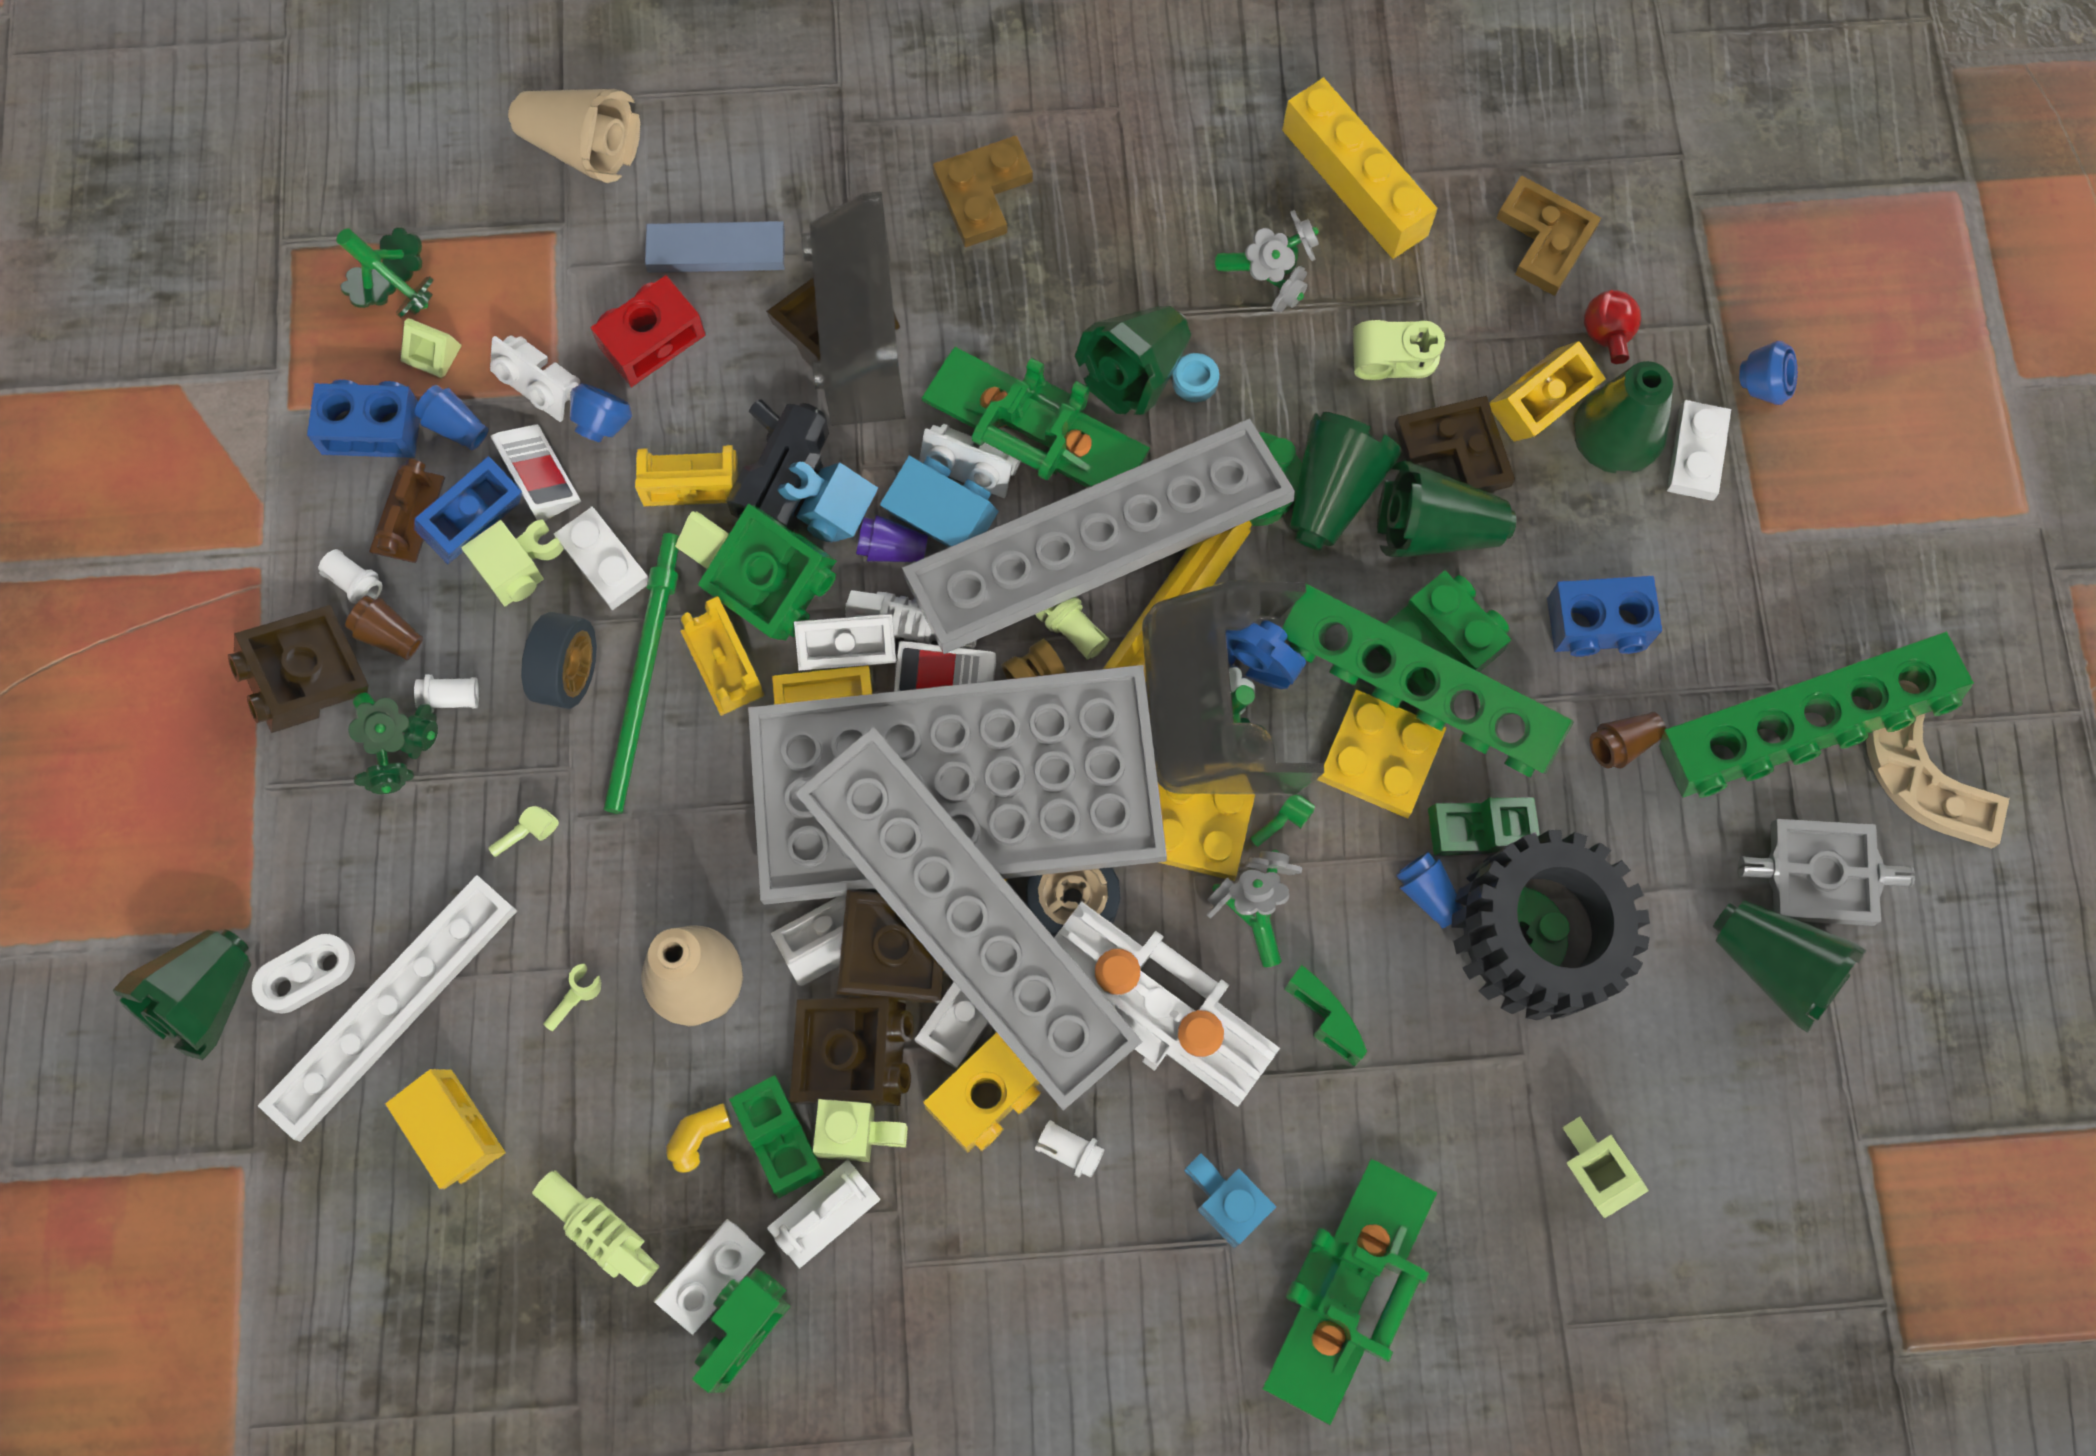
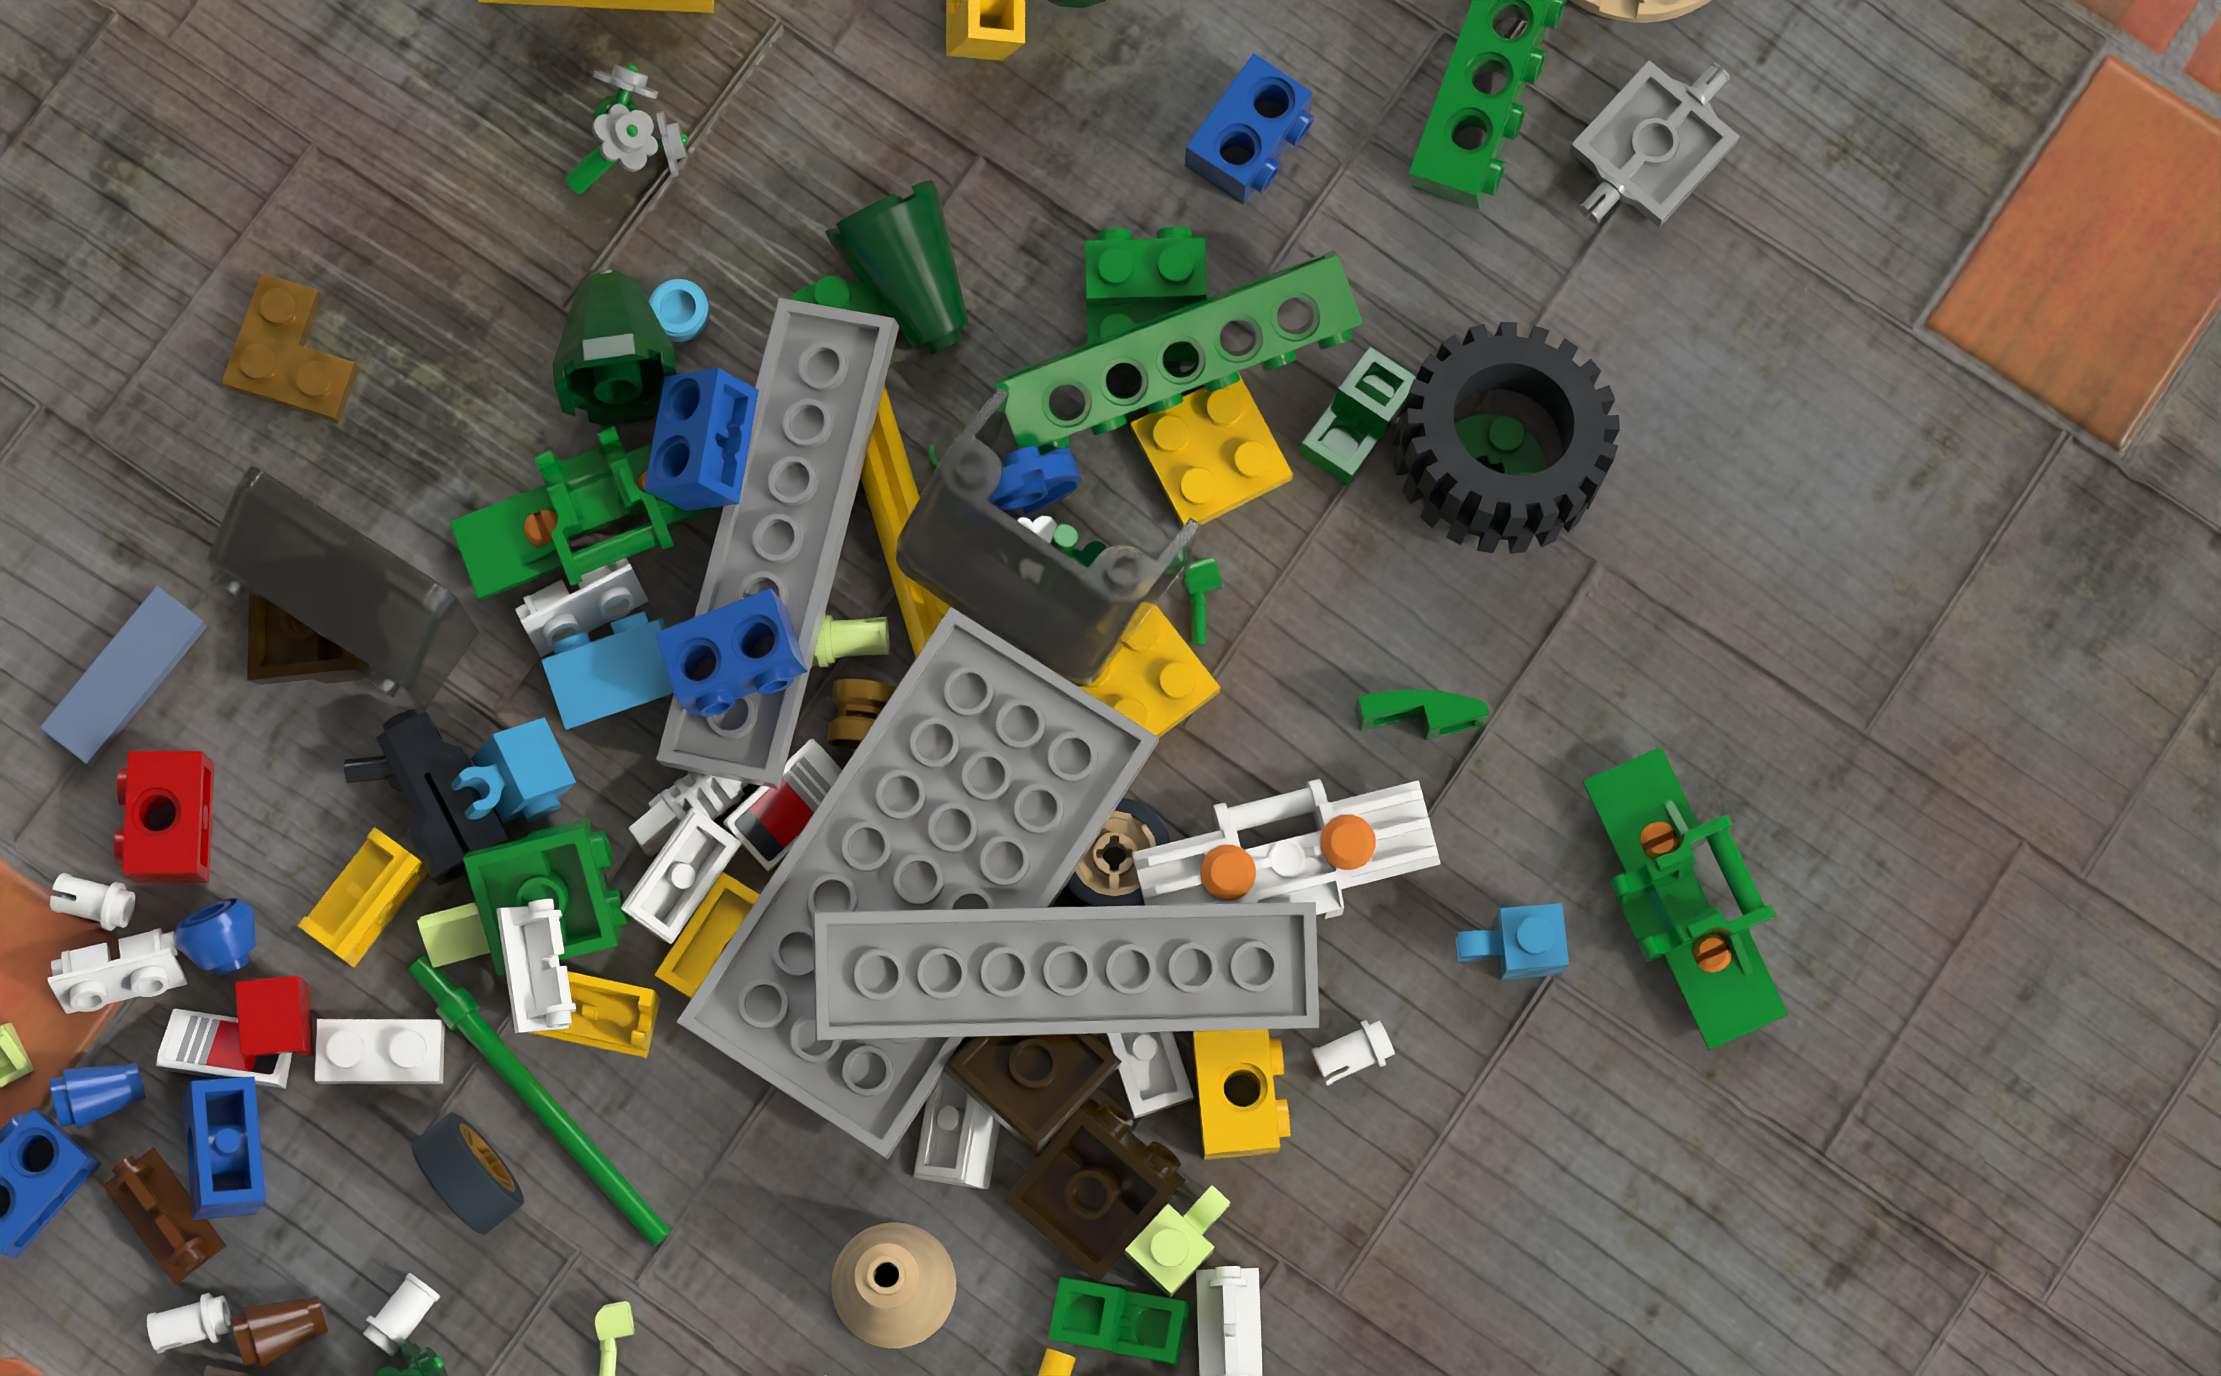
camera: 50 degrees left, 5 degrees up
yellowish green brick [461,519,564,607] -> none
dark purple cone [856,515,928,562] -> none
light grey plant [1206,849,1302,967] -> none
yellowish green piece [1353,320,1445,380] -> none
dark green cone [1377,461,1517,558] -> none
dark brown plate [1394,395,1515,492] -> none
blue cone [1396,852,1463,929] -> none
yellowish green brick [1562,1117,1649,1218] -> none
reddish brown cone [1589,712,1666,769] -> none
dark green cone [1713,900,1867,1033] -> none
none -> white pin [50,873,135,931]
none -> red panel [235,975,314,1057]
none -> white hinge [496,899,576,1033]
none -> blue brick [644,368,759,511]
none -> blue brick [655,588,808,717]

